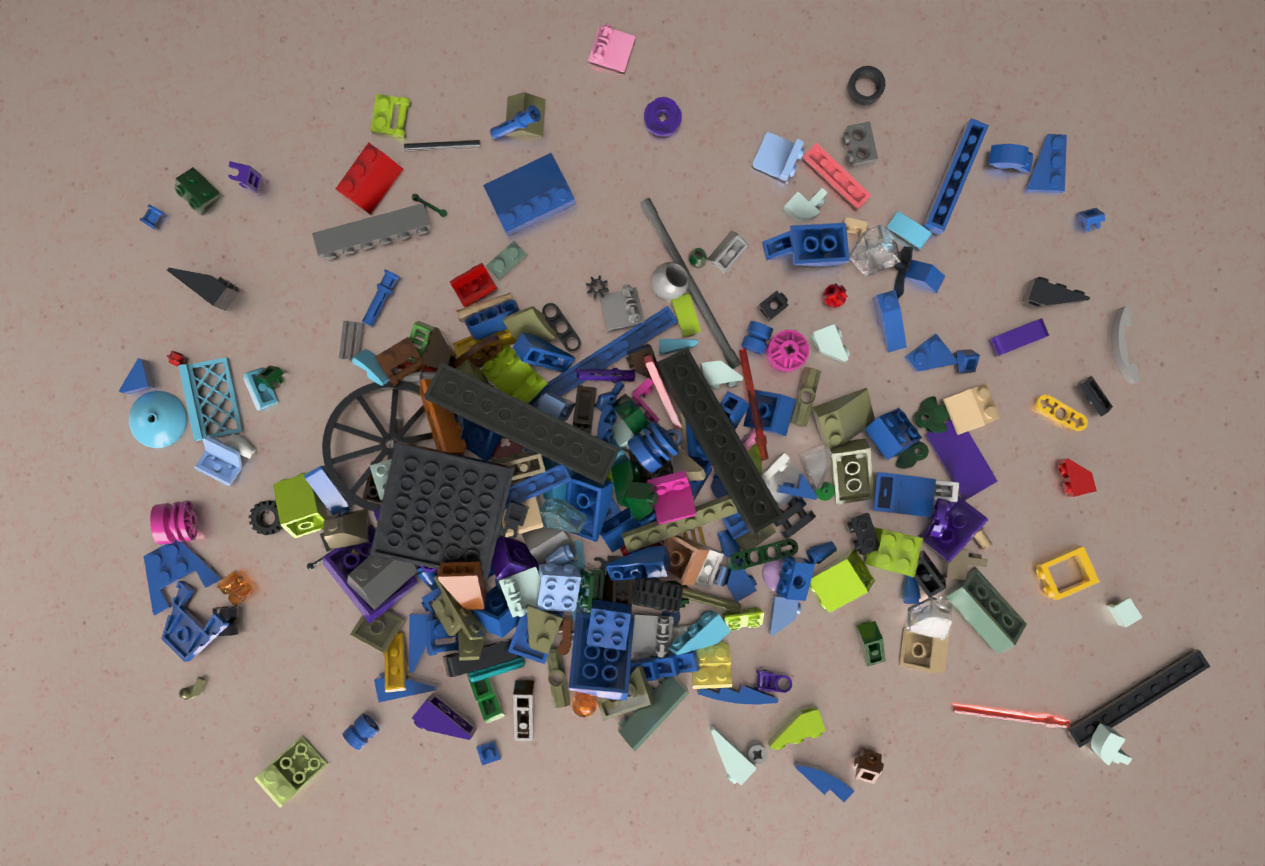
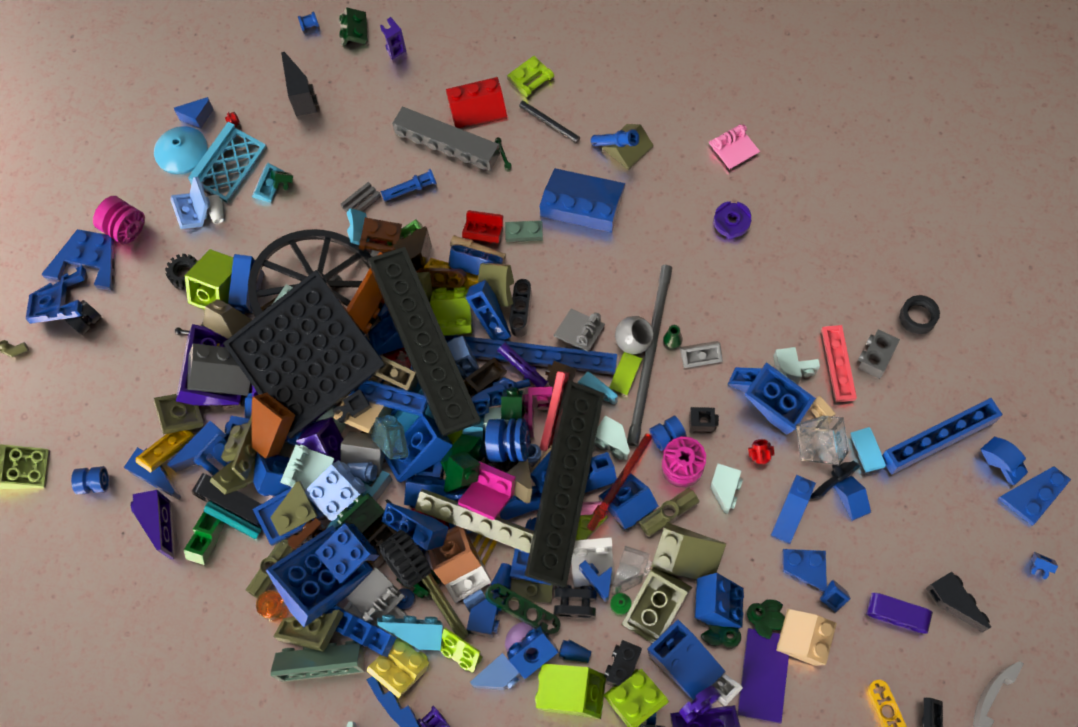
camera: 45 degrees right, 20 degrees down
clear orange wheel [217,570,255,607] -> none
blue tile [476,740,501,766] -> none
dark brown slope [513,680,535,741] -> none
black gear [586,275,609,300] -> none
light blue bracket [752,132,805,182] -> none

